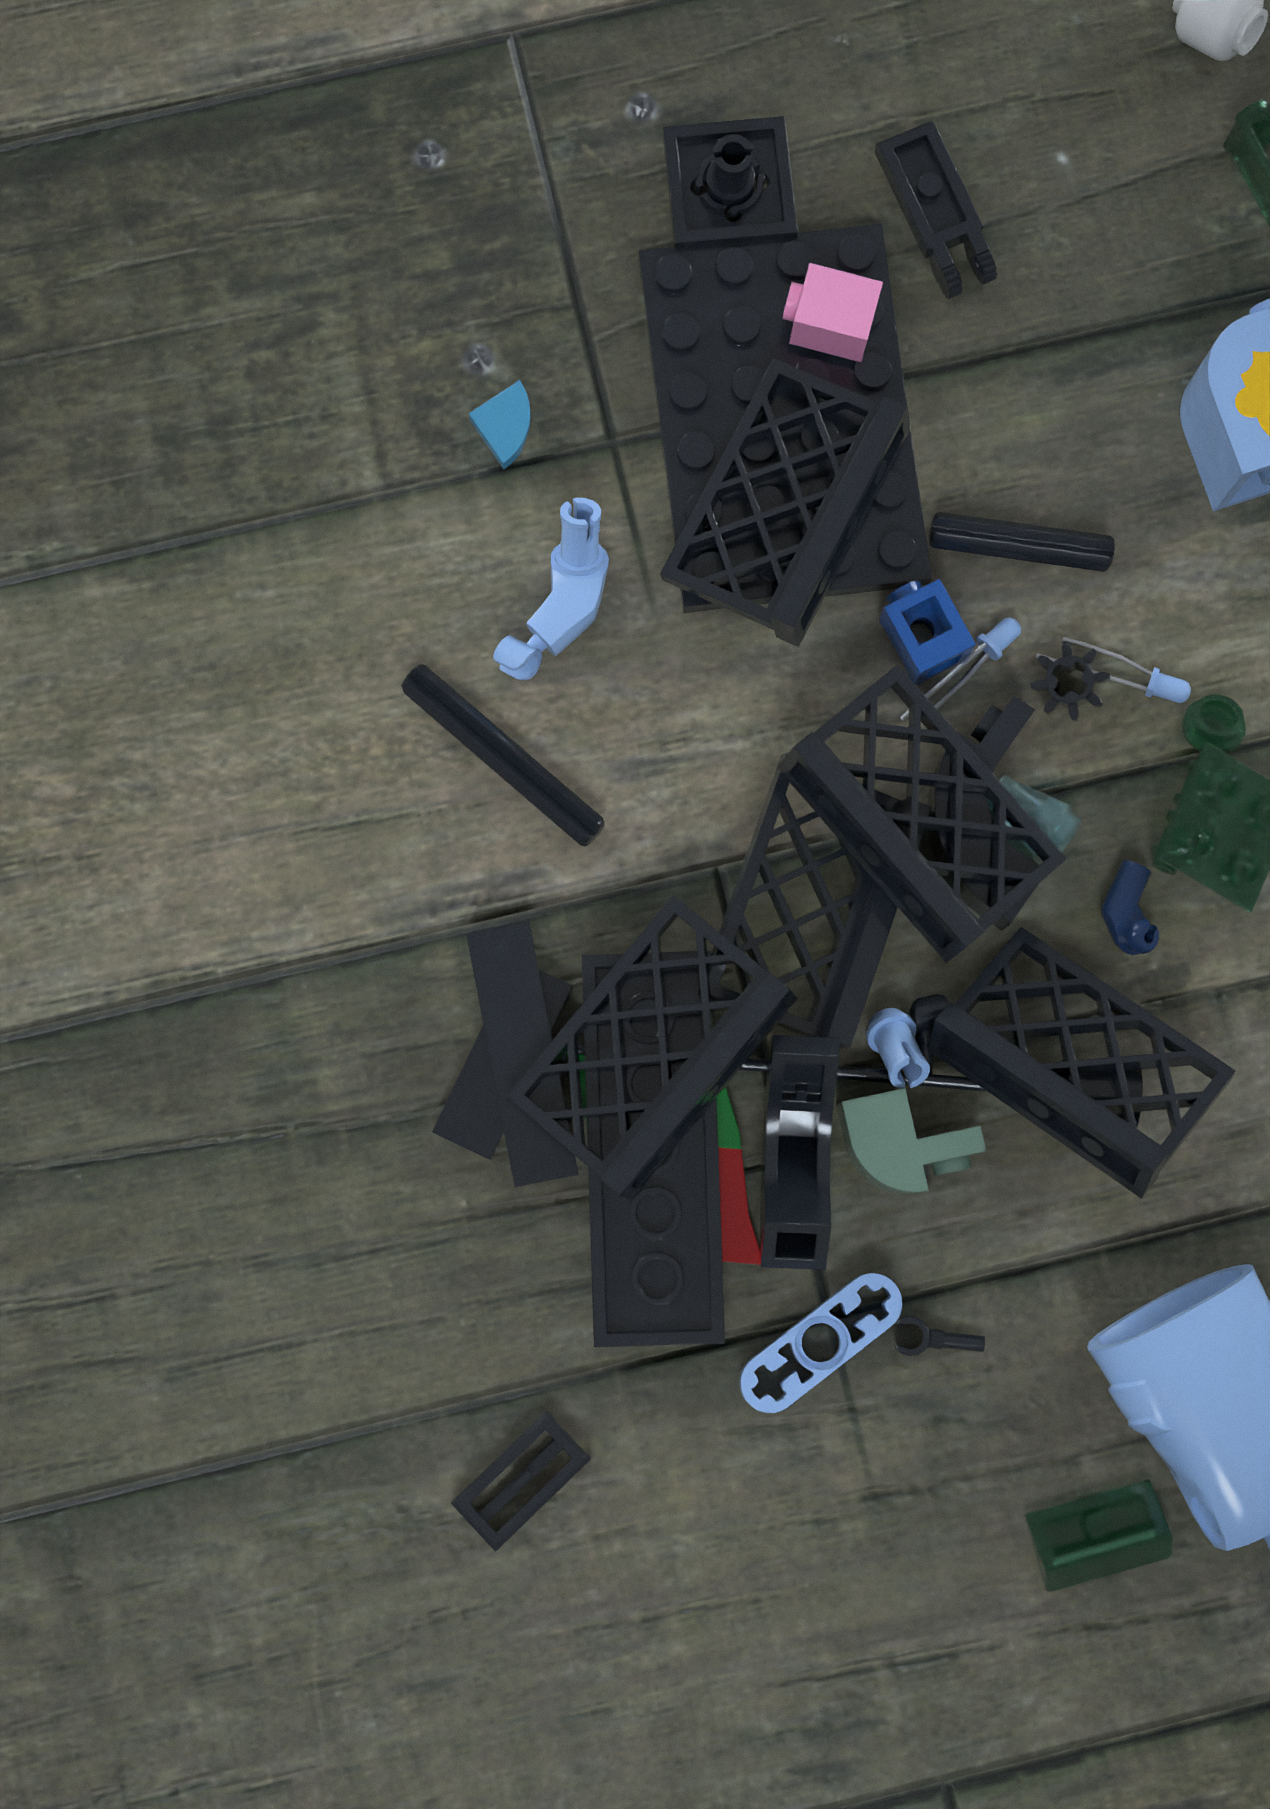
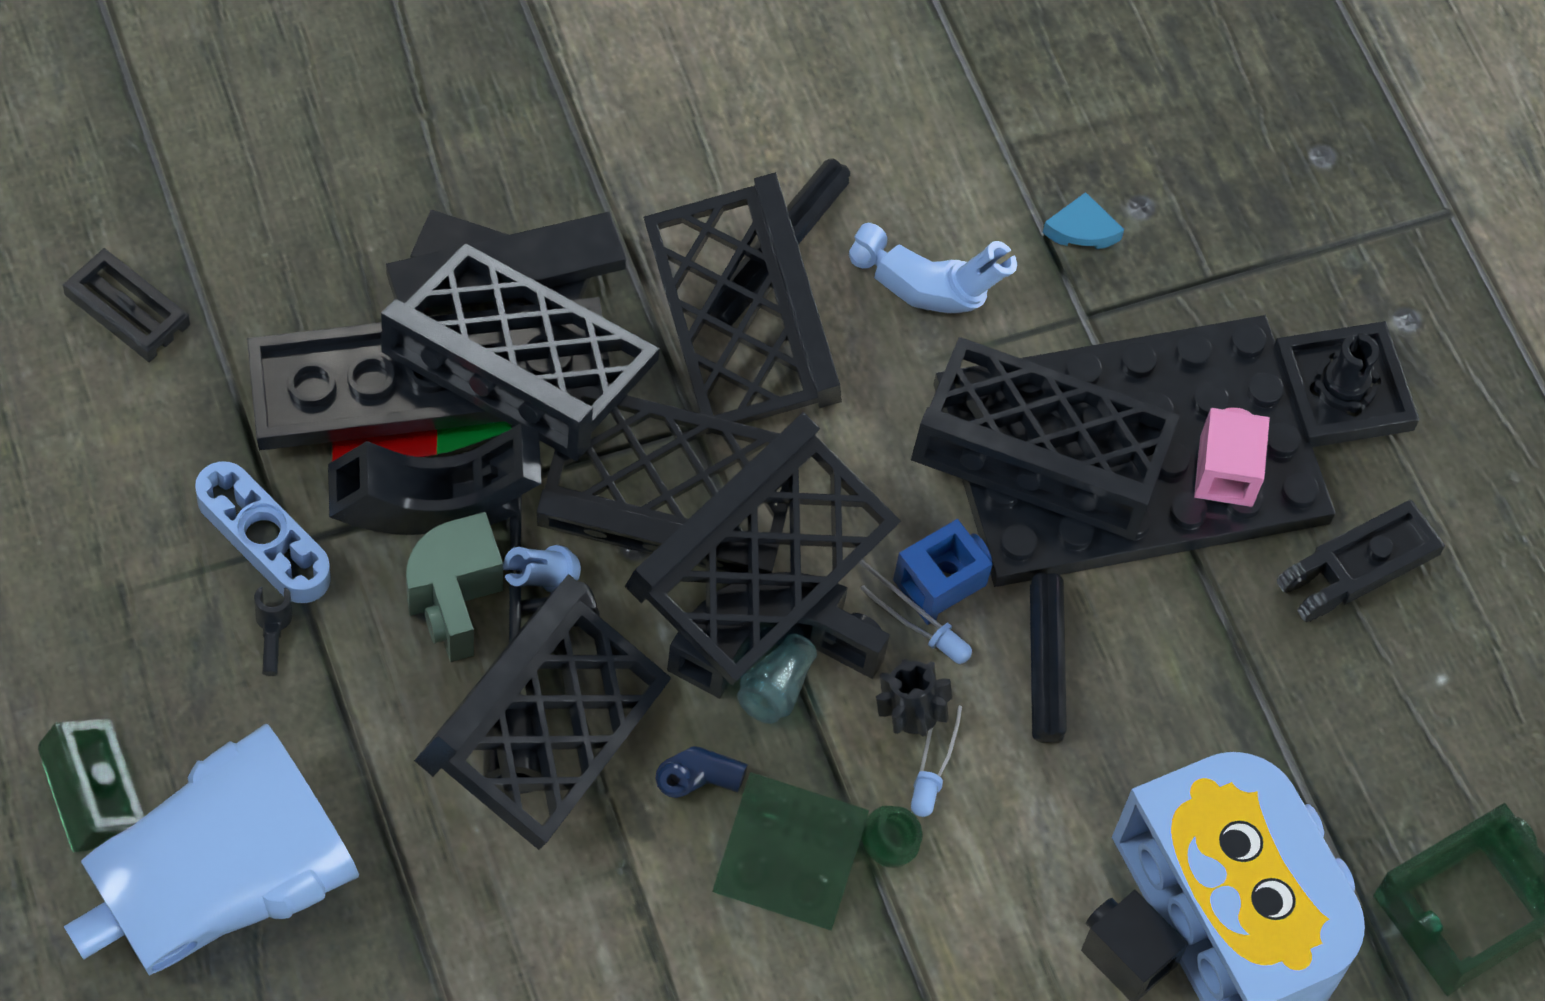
camera: 80 degrees right, 20 degrees down
none -> black fence [643,172,842,435]

